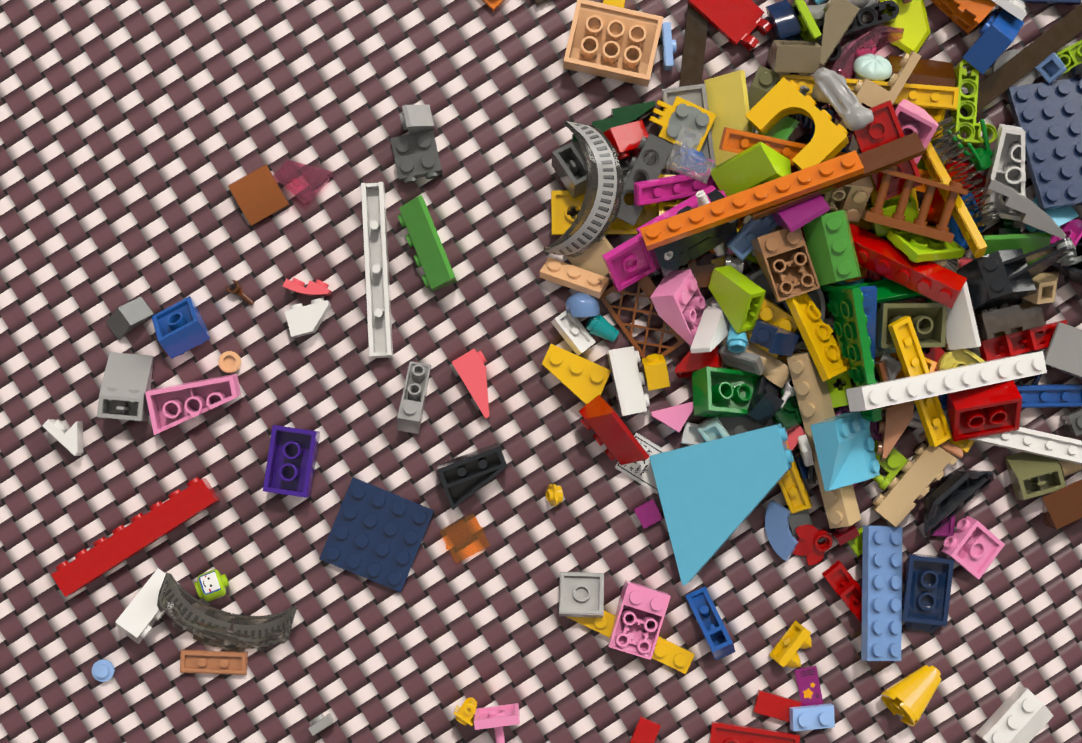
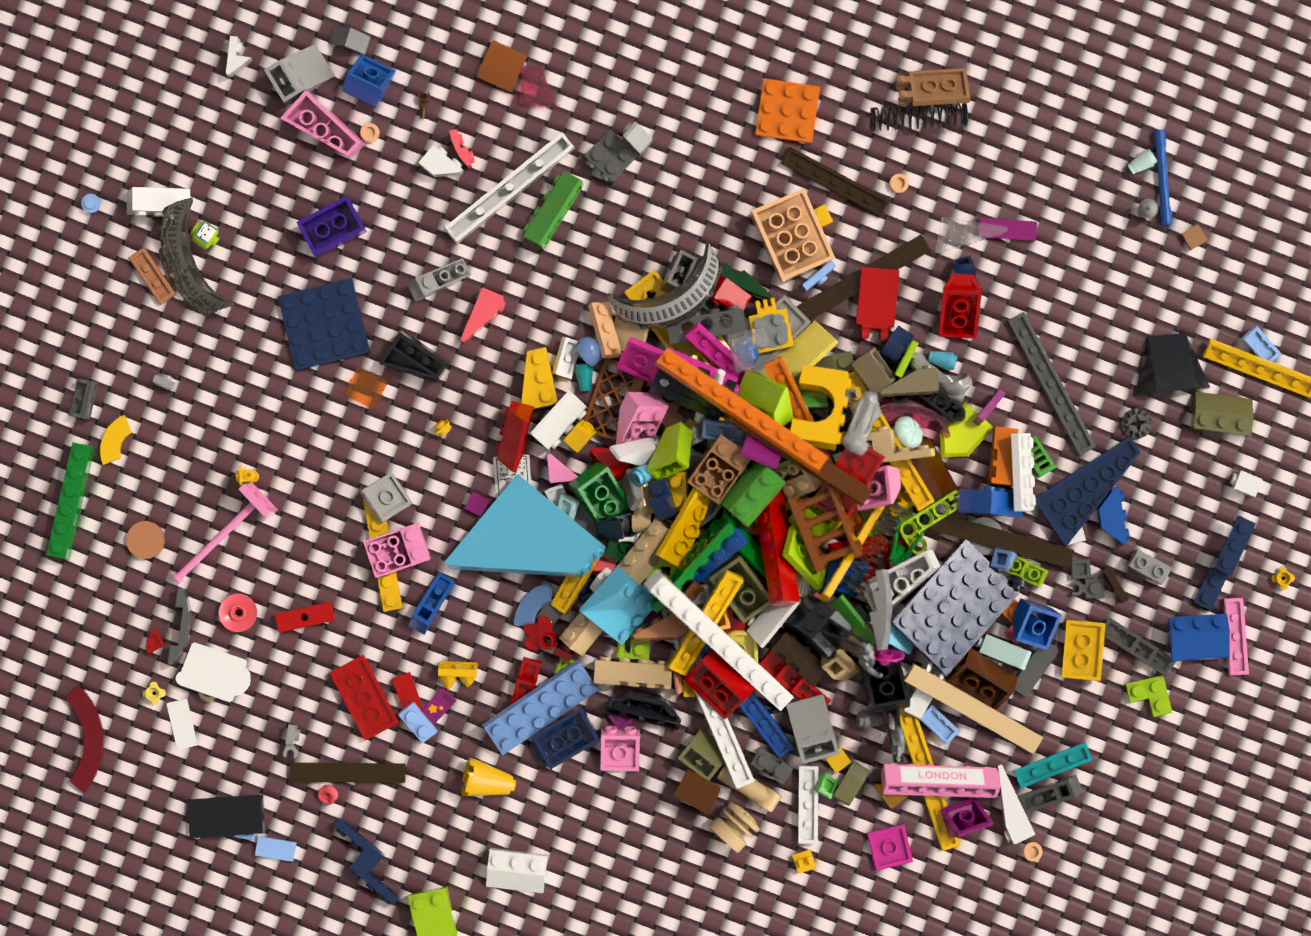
camera: 60 degrees right, 0 degrees up
red brick [51,477,220,597] -> none

